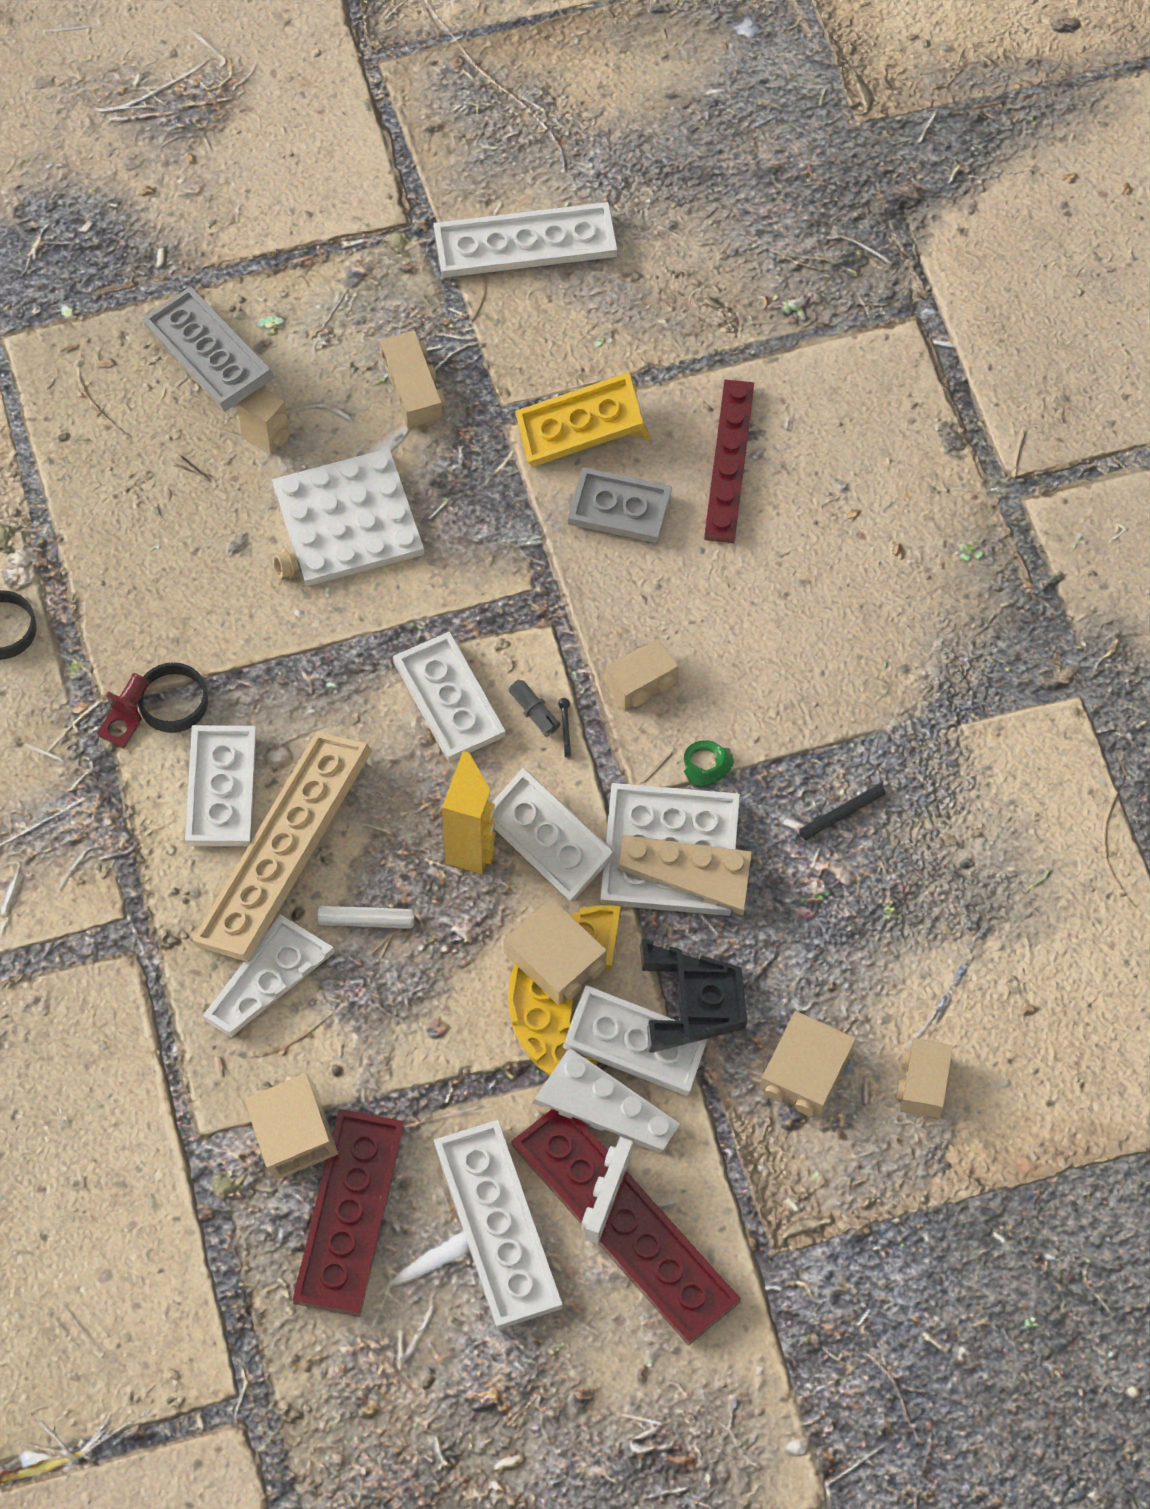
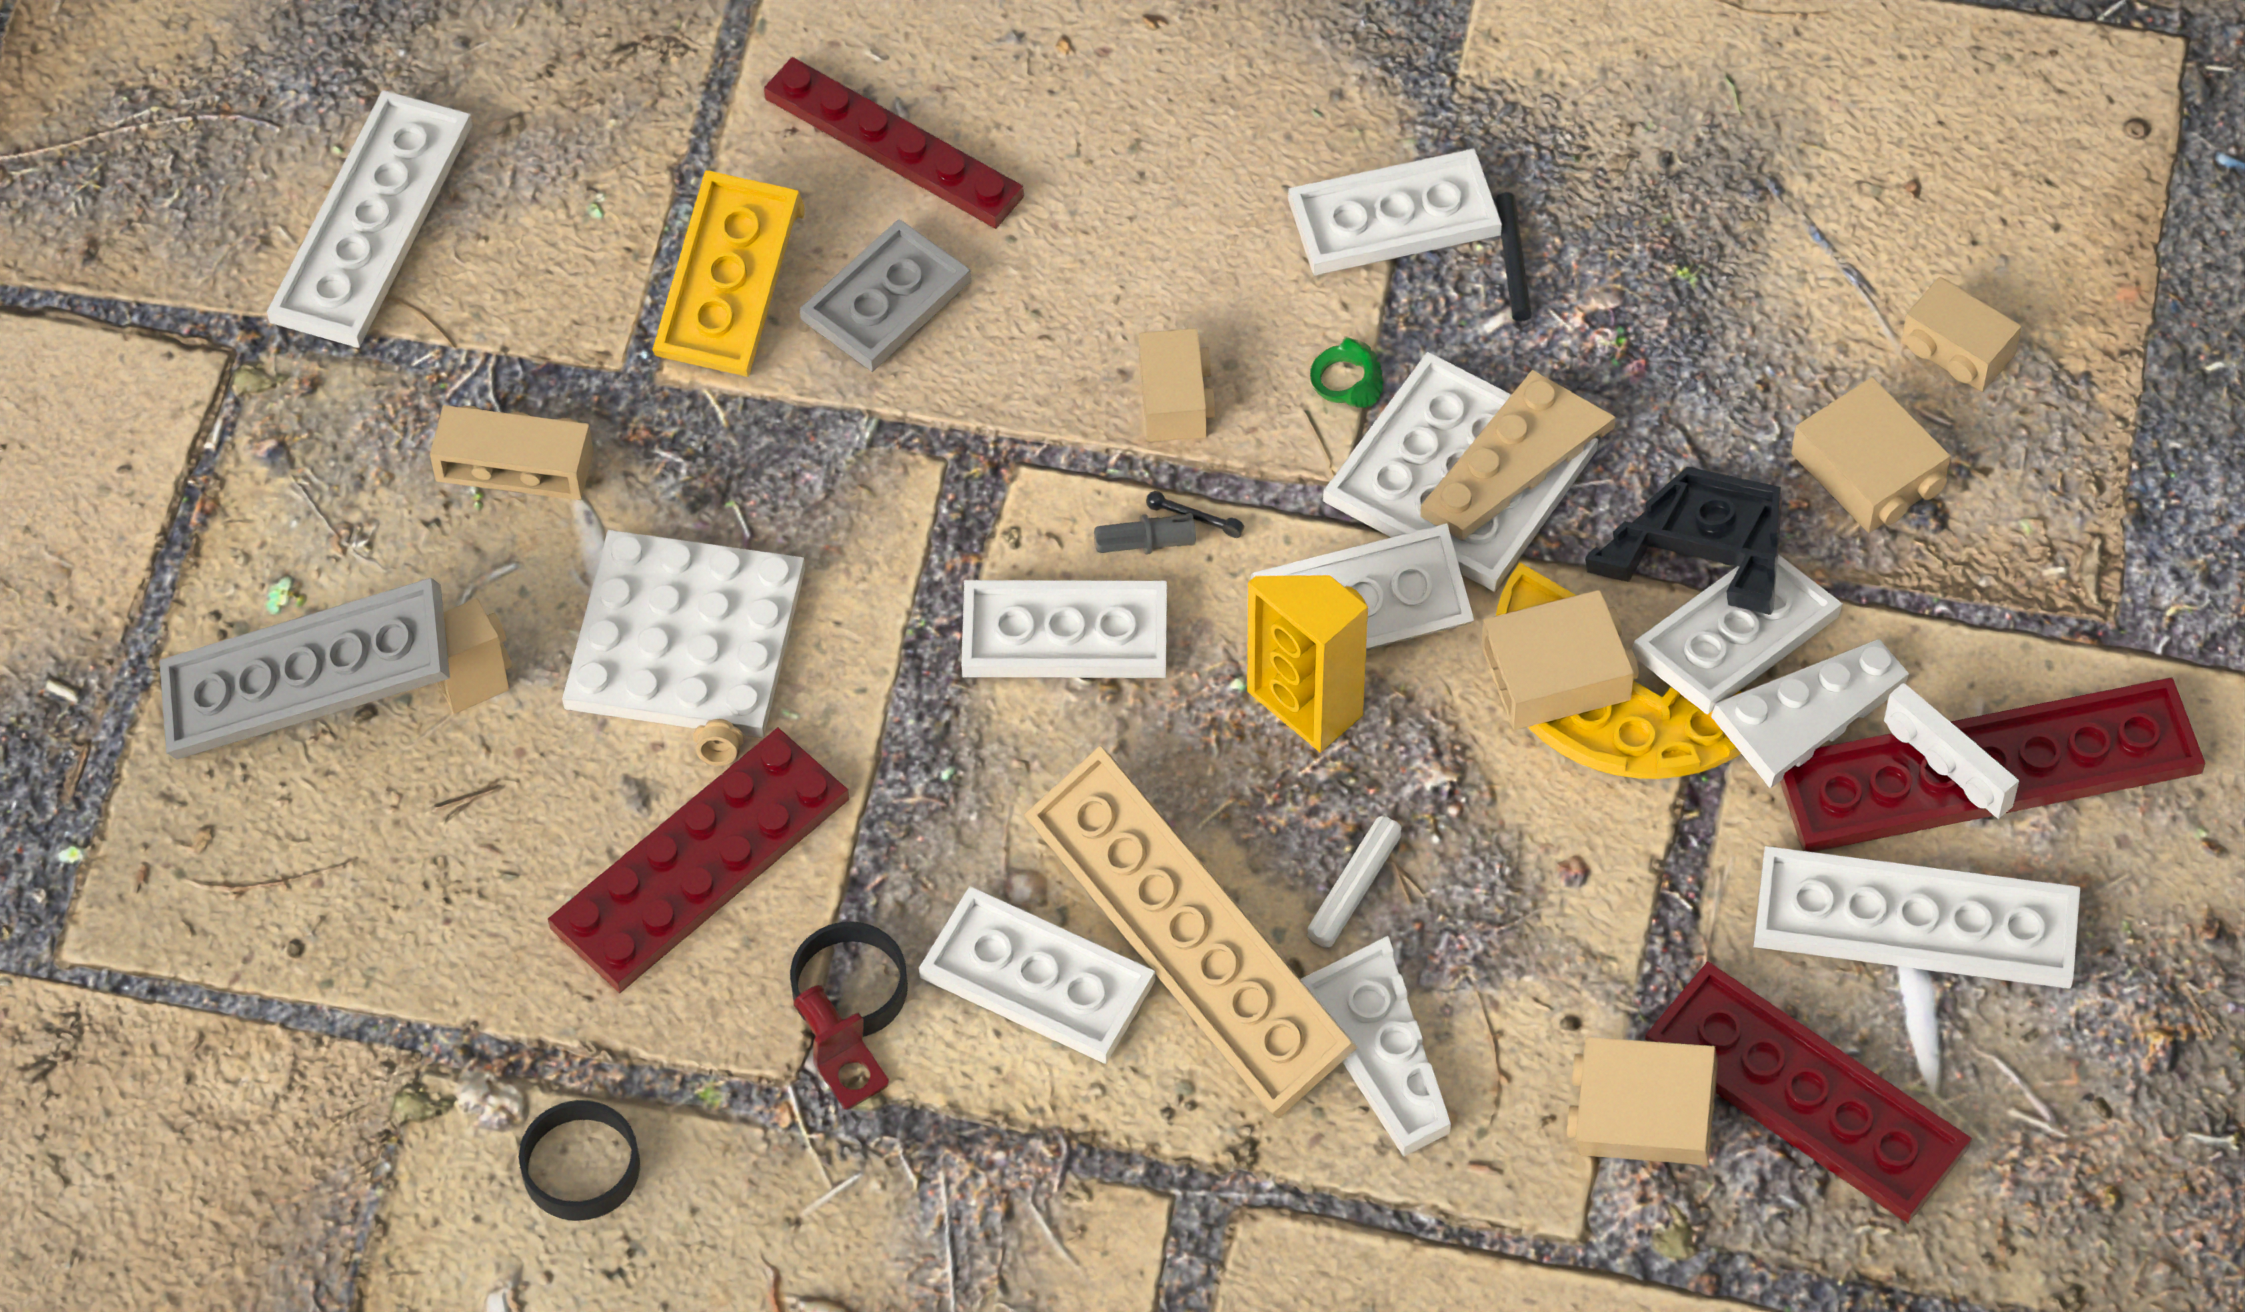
camera: 60 degrees left, 5 degrees down
none -> dark red plate [548,727,849,993]
none -> white plate [1288,149,1502,275]

